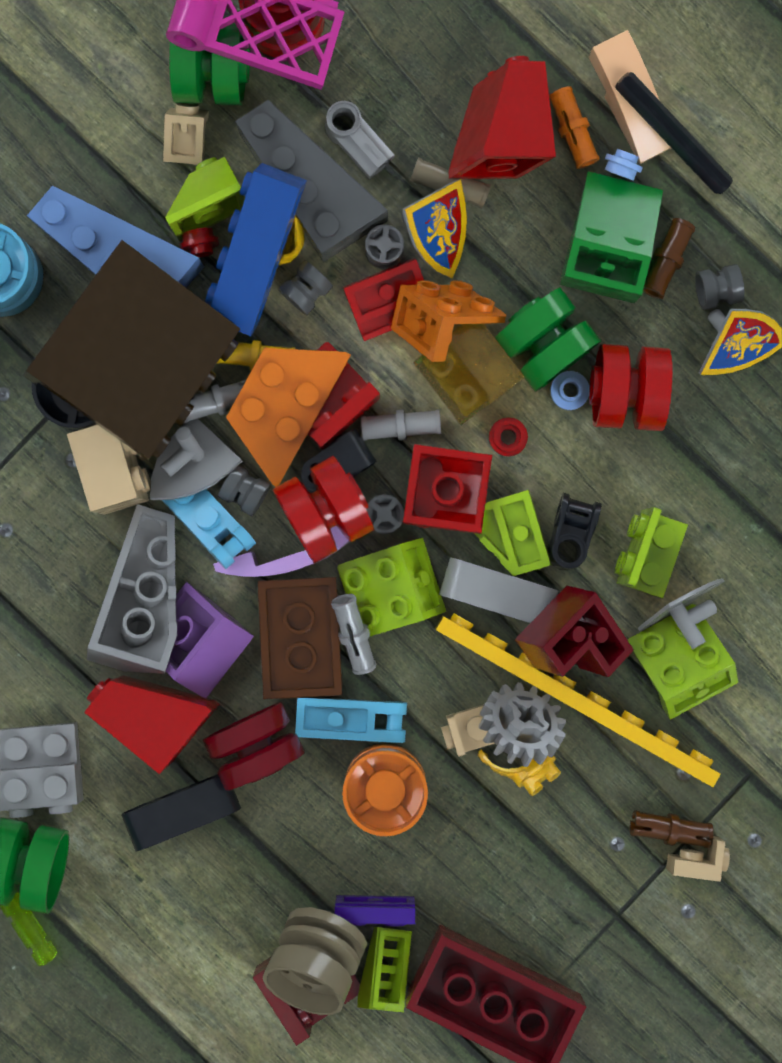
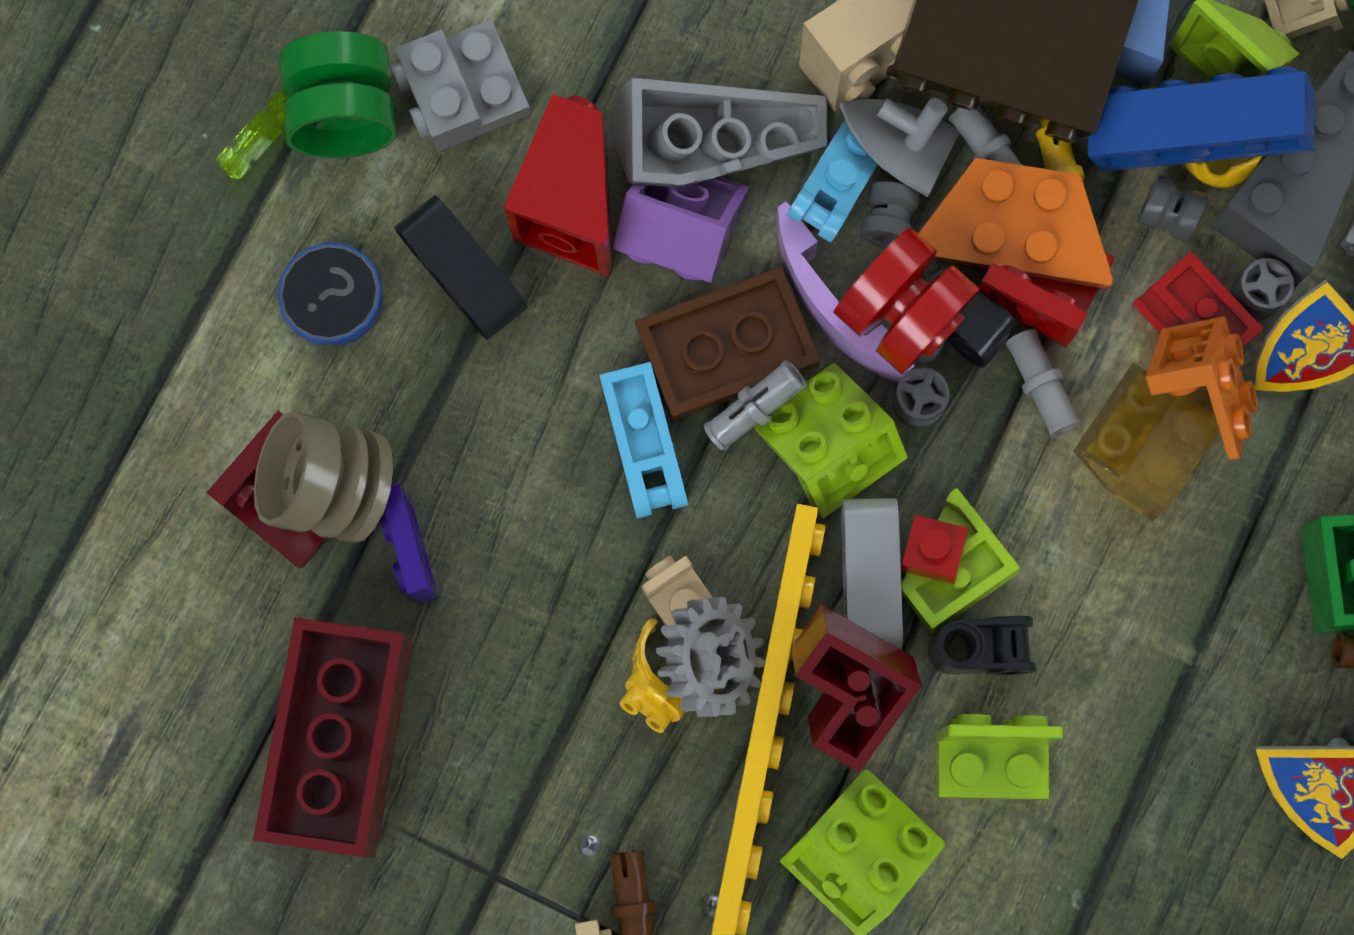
camera: 80 degrees right, 10 degrees down
red plate [180,228,219,258] -> none
dark red wheel [202,702,305,791] -> none
orange wheel [342,743,428,836] -> none
lime slope [357,927,412,1012] -> none
red slope [403,444,493,534] -> none
red plate [489,417,528,457] -> none
green wheel [494,287,601,392] -> none
light blue plate [550,371,589,410] -> none
red wheel [589,344,673,431] -> none
light grey shield [638,578,725,650] -> none
none -> black tile [277,242,383,346]
none -> red plate [901,515,968,584]

